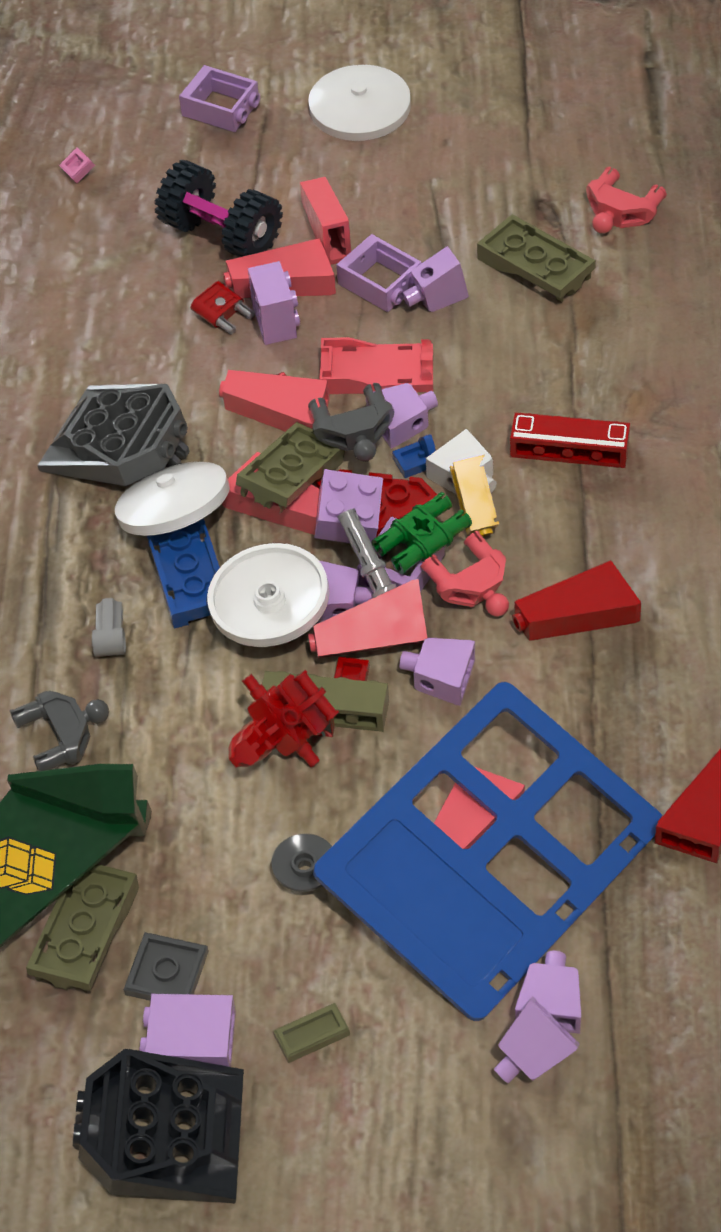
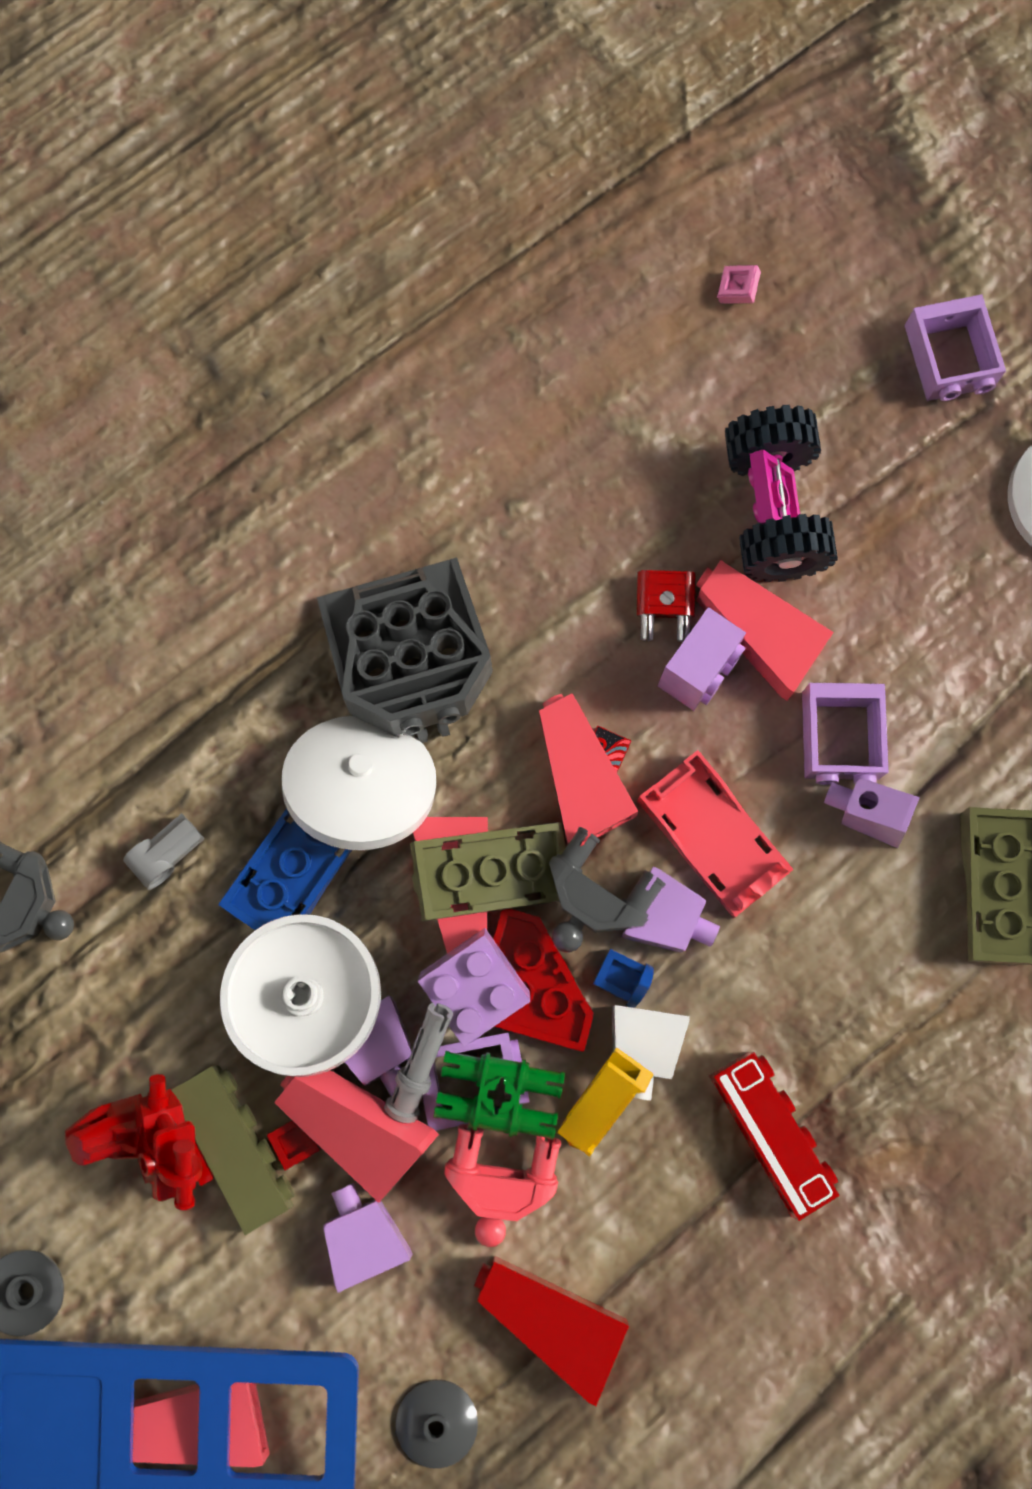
camera: 45 degrees right, 25 degrees up
coral slope [300,177,351,265] -> none
none -> dark grey dish [396,1379,478,1469]

